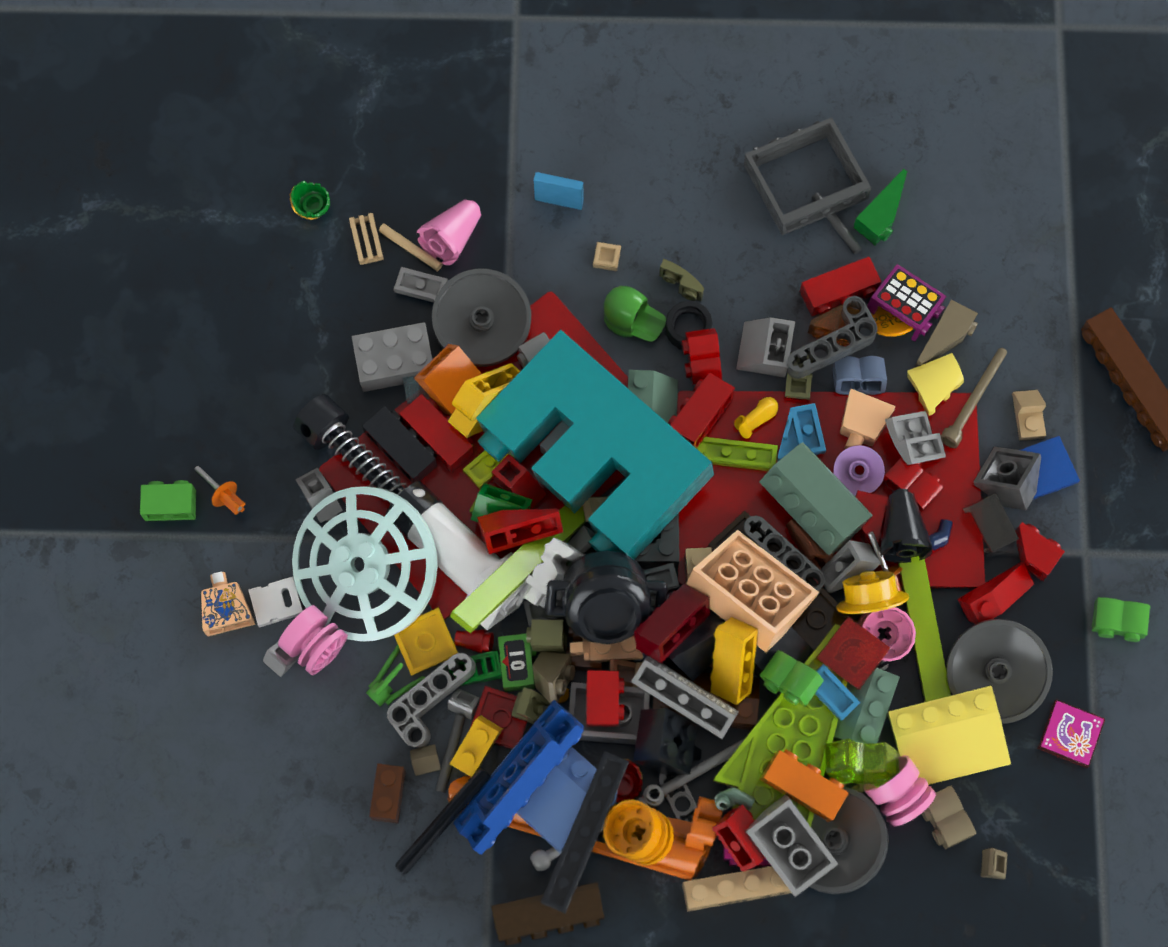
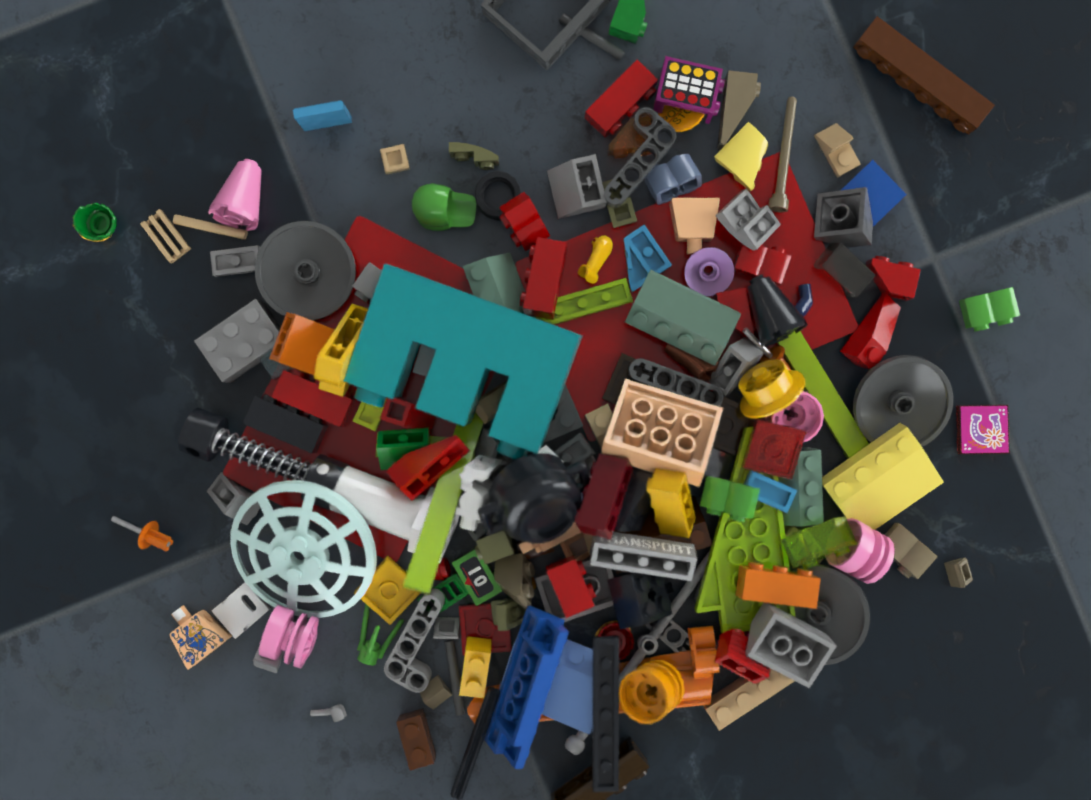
camera: 25 degrees left, 15 degrees up
bright green brick [140,480,196,521] -> none
sand green arm [715,787,755,811] -> none
none -> light grey hand [310,704,347,722]

